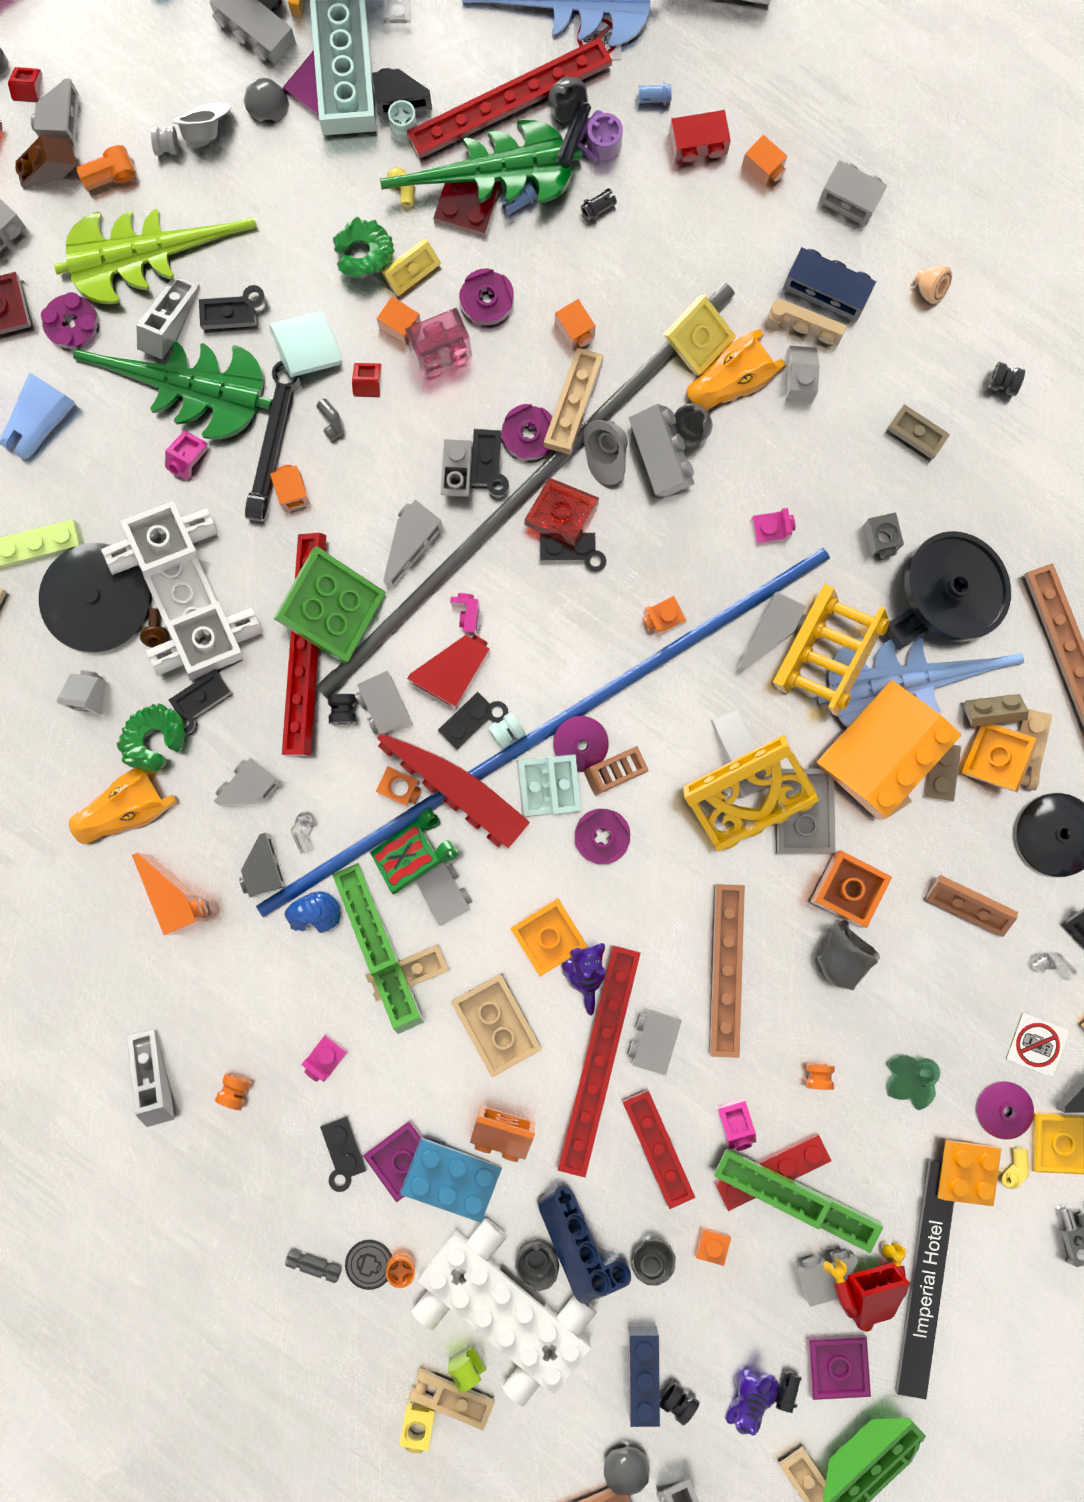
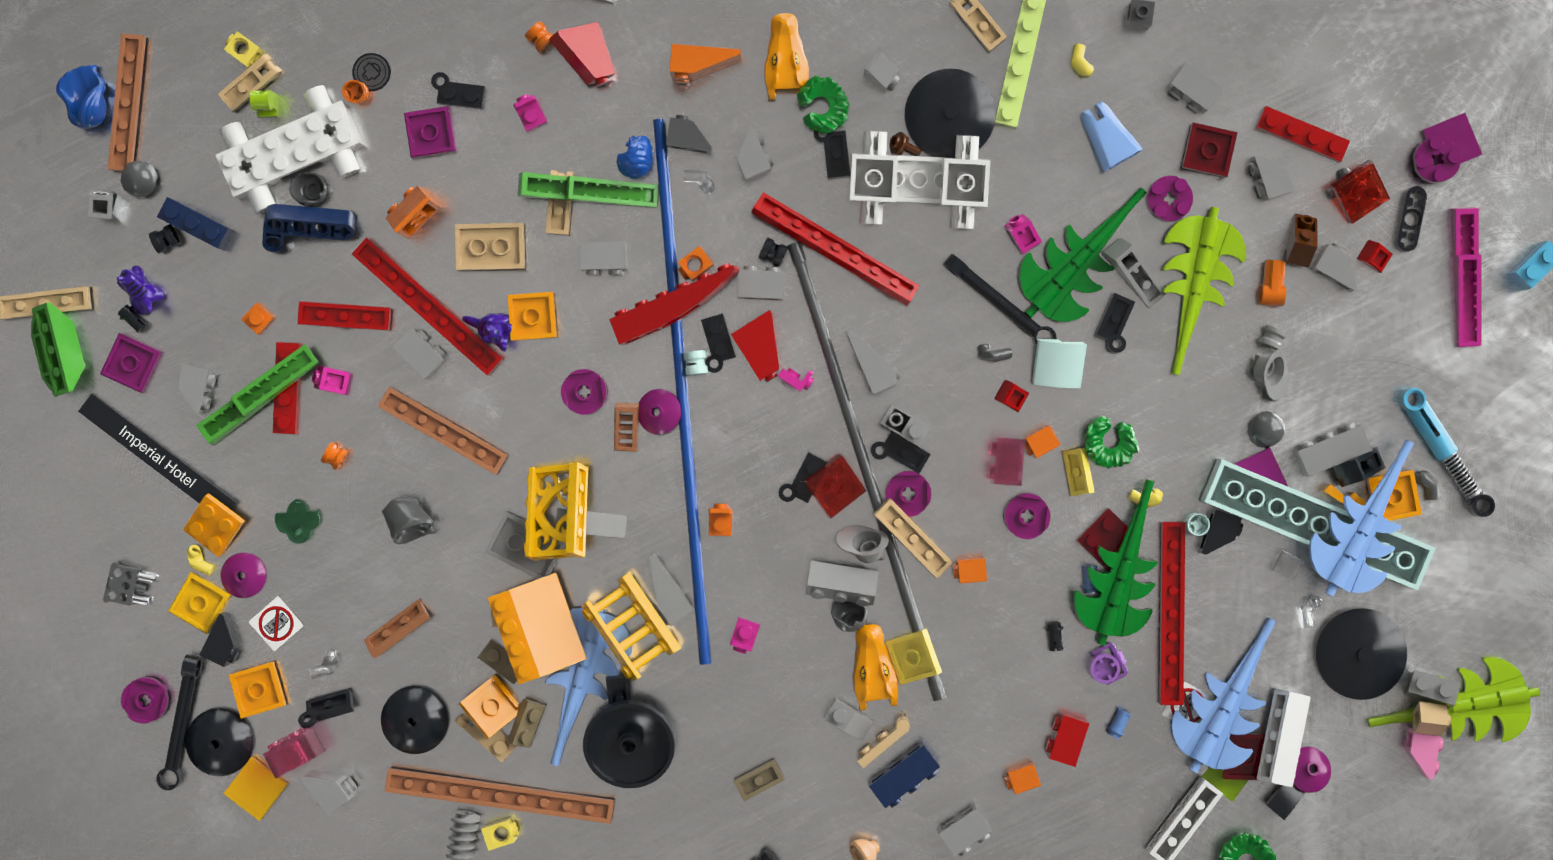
camera: 115 degrees right, 5 degrees up
orange brick [270,465,310,511] -> none
bright green plate [273,546,386,663] -> none
dark grey axle [285,1250,342,1283] -> none
green flag [370,808,458,895] -> none
dark azure plate [400,1138,502,1223] -> none
light aqua slope [517,755,581,817] -> none
dark grey hair [548,77,588,122] -> none
black axle [556,101,591,169] -> none
dark grey hair [631,1239,676,1286] -> none
orange brick [810,850,892,928] -> none
red torso [823,1243,910,1332] -> none
dark grey brick [864,512,904,558] -> none
none -> slope [549,22,616,86]

